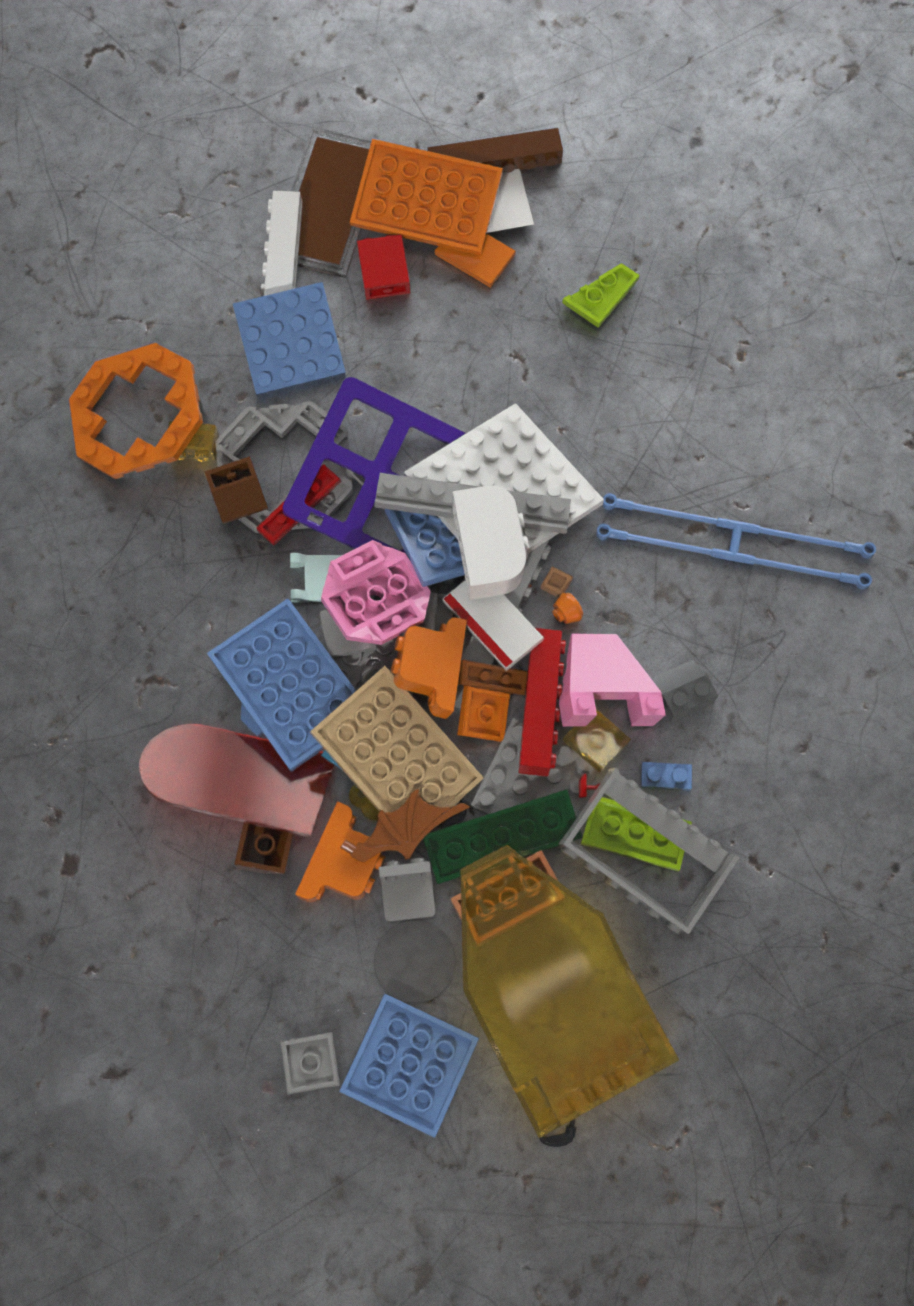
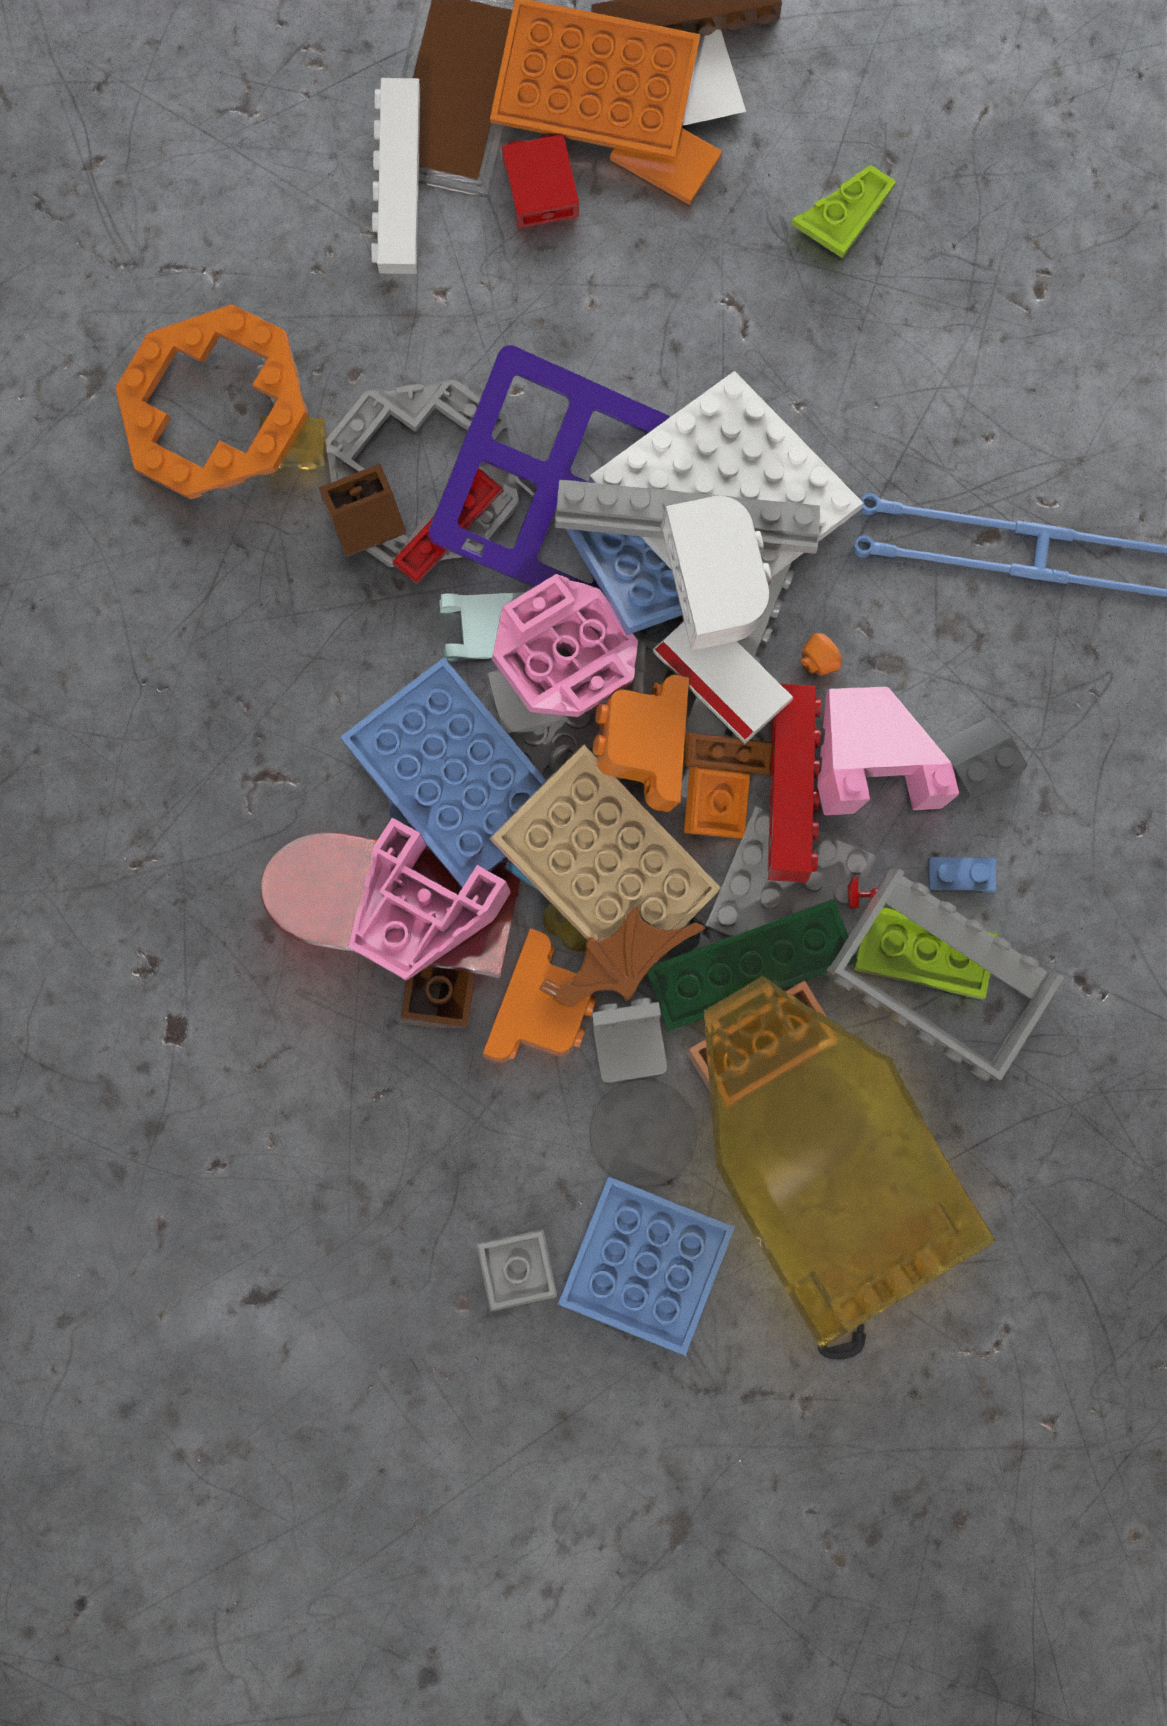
camera: 10 degrees left, 5 degrees up
medium blue plate [233,282,346,395] -> none
medium nougat tile [541,566,573,598] -> none
clear yellow tile [562,709,631,773] -> none
none -> bright pink wedge [348,818,511,981]

